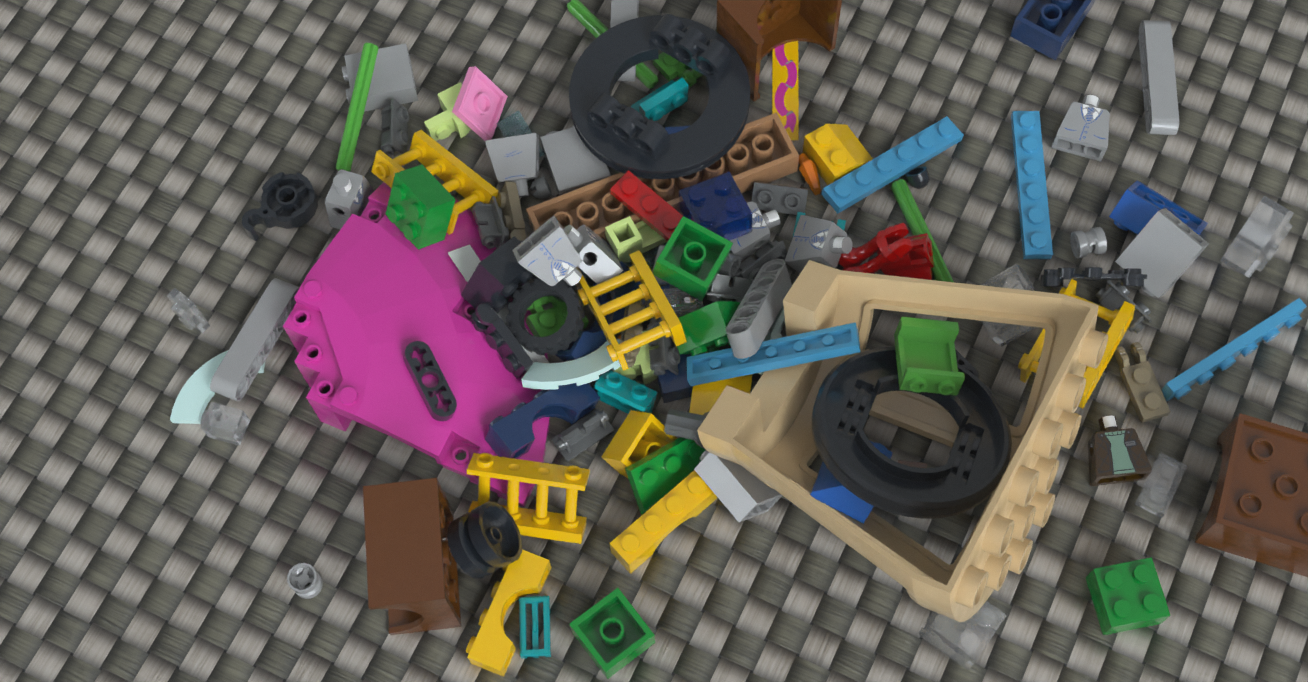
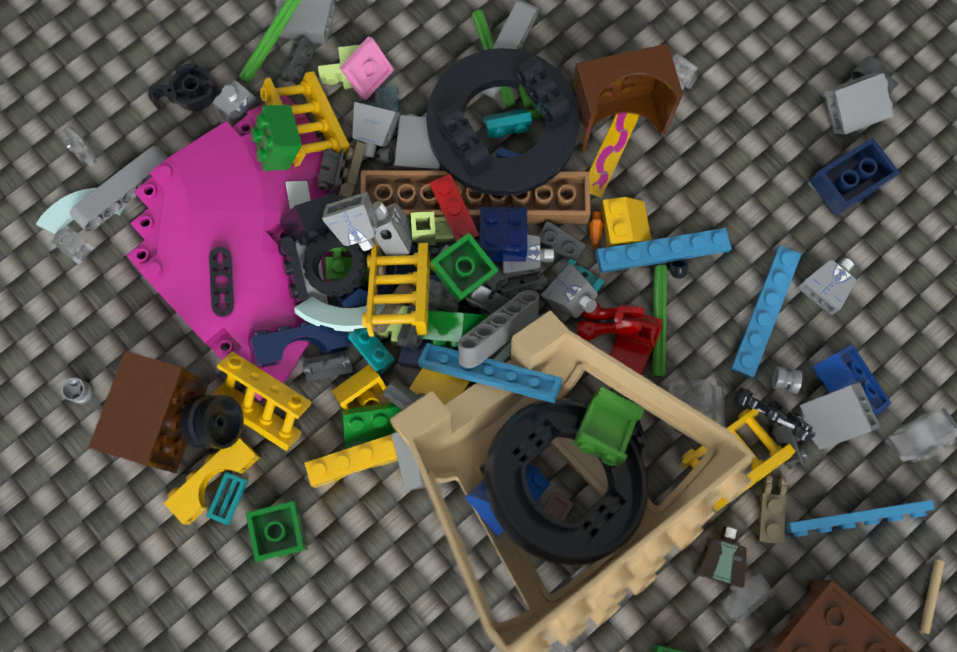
camera: 20 degrees right, 10 degrees up
light grey beam [1139,20,1179,135] -> none

